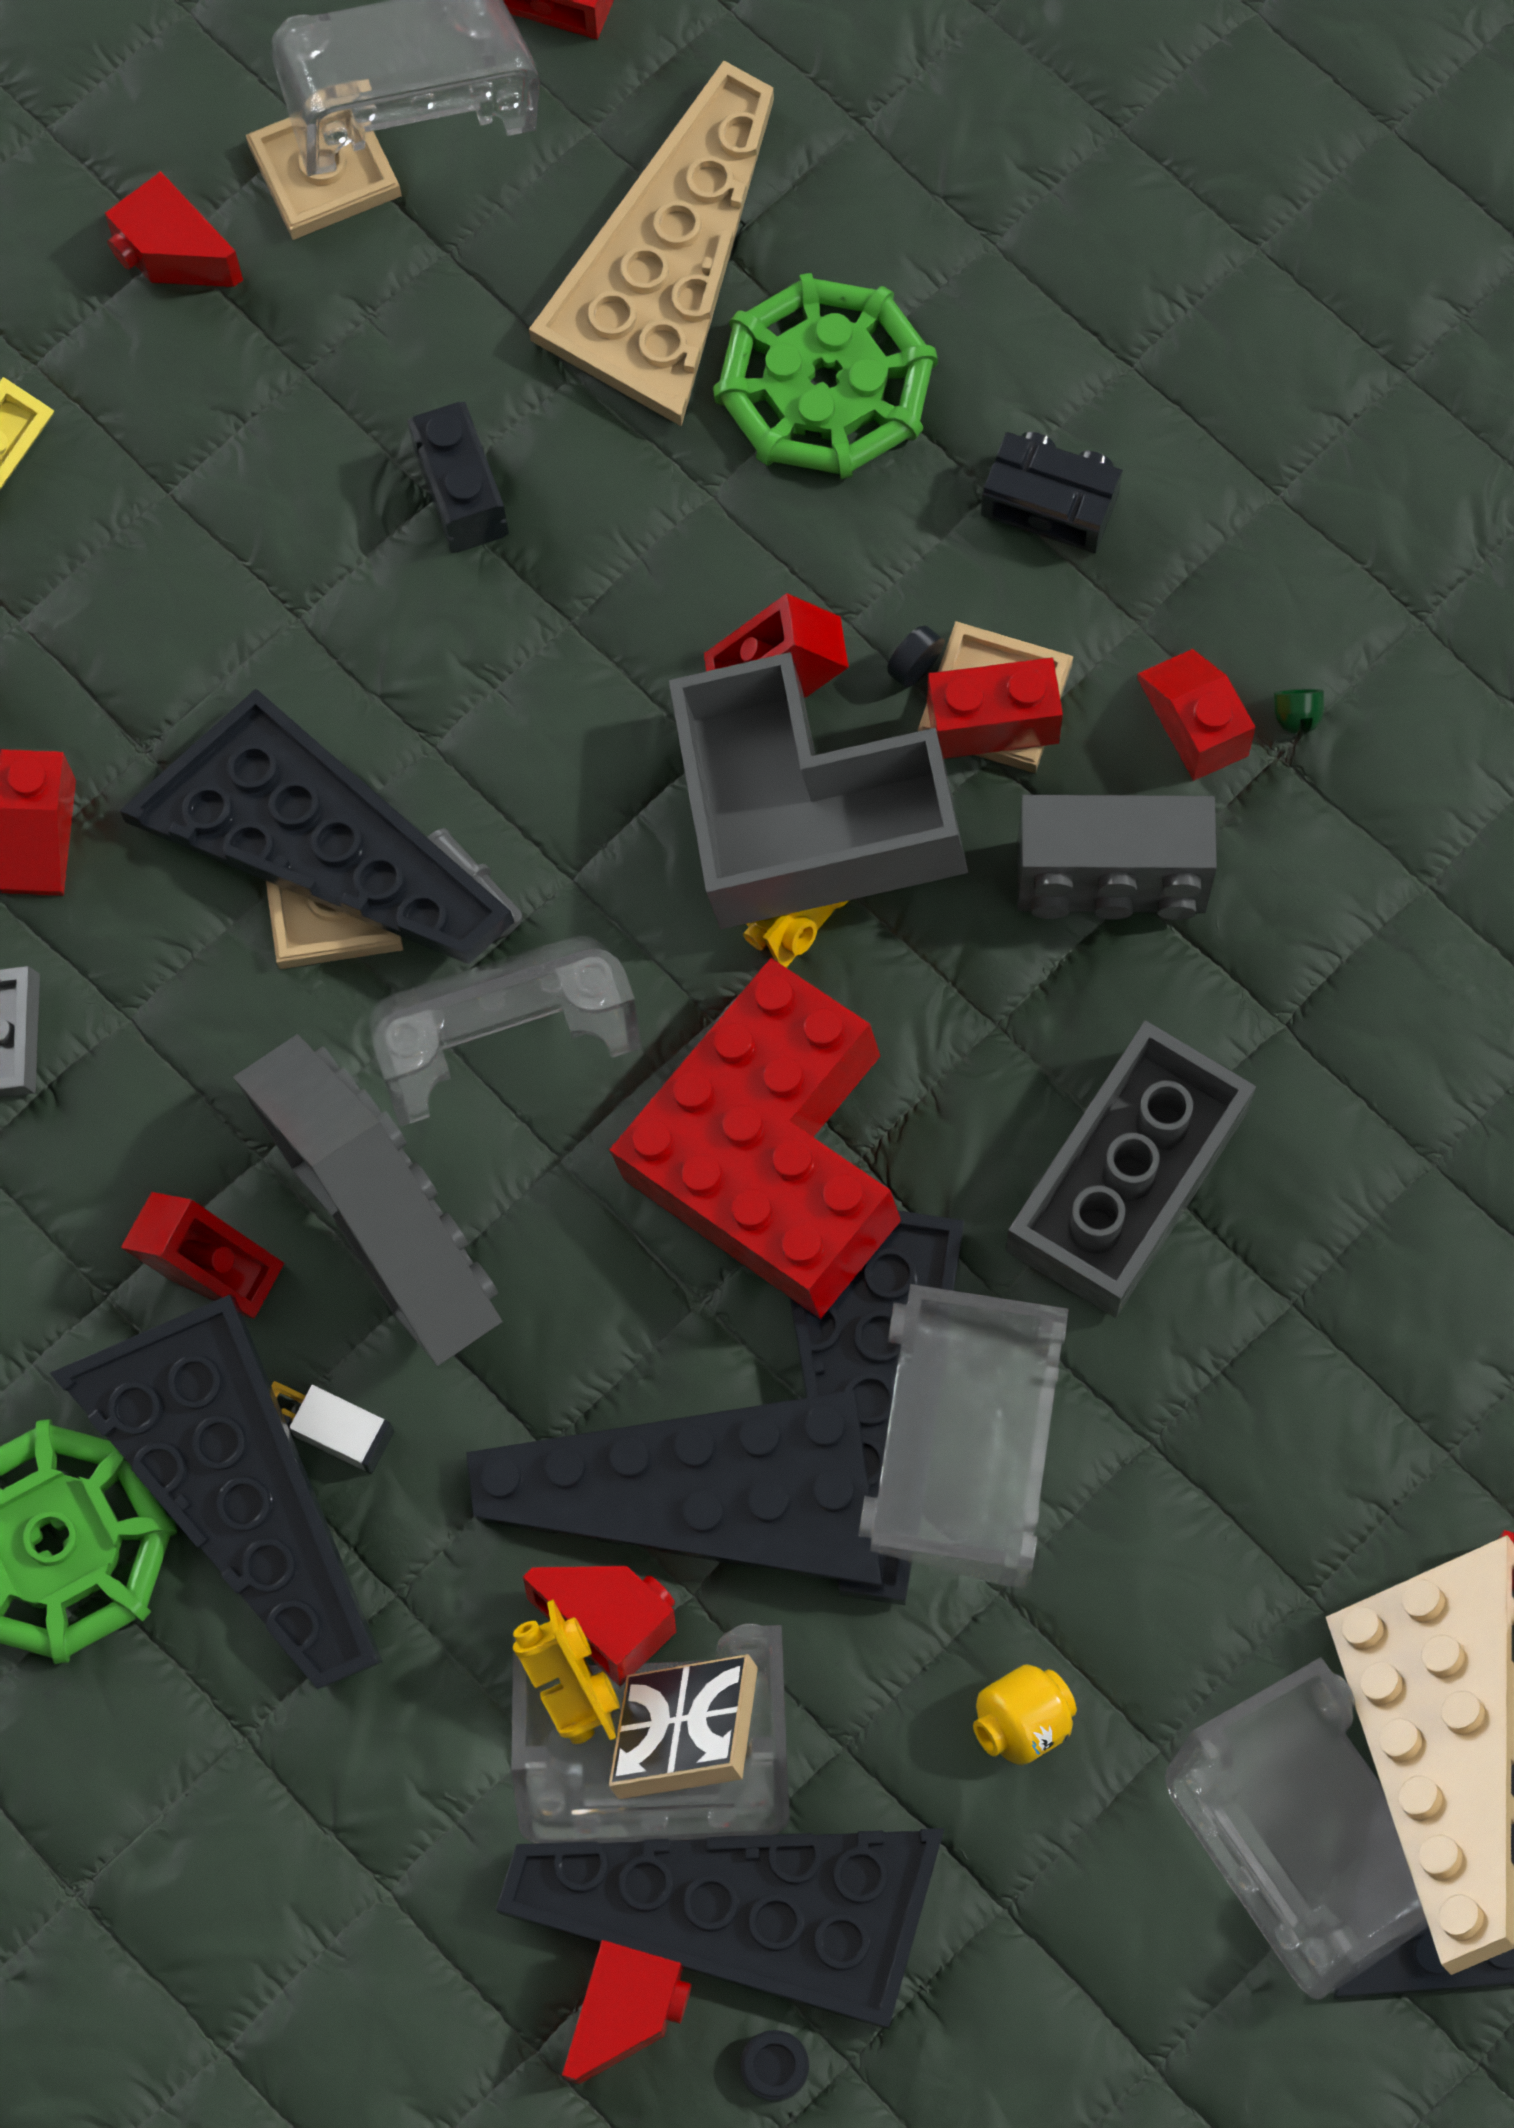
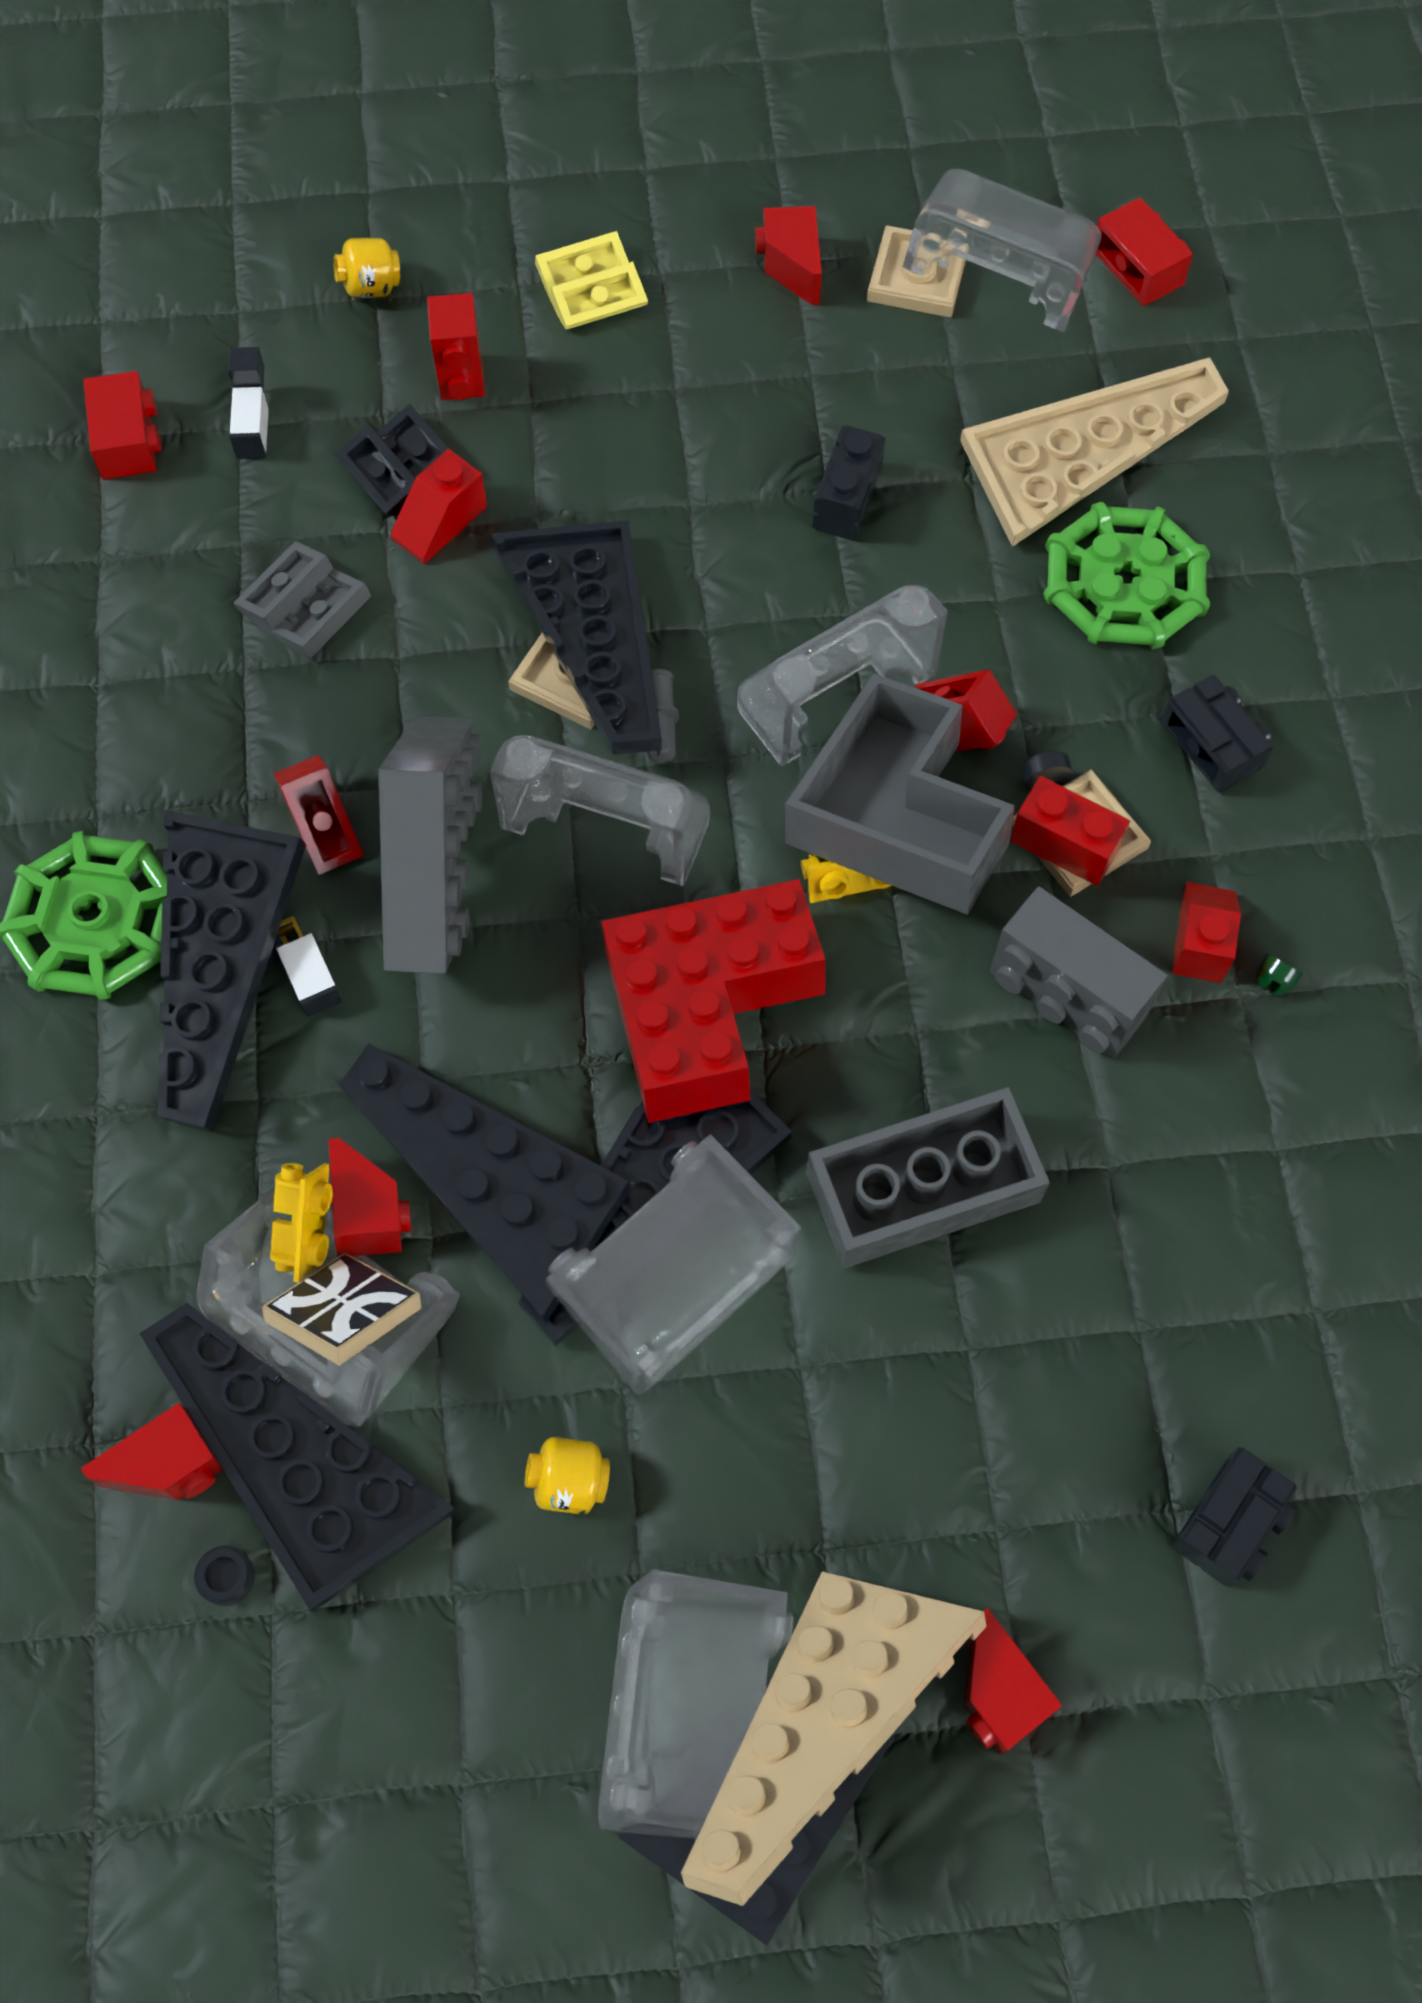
camera: 35 degrees right, 5 degrees down
none -> clear windscreen [737,585,948,767]

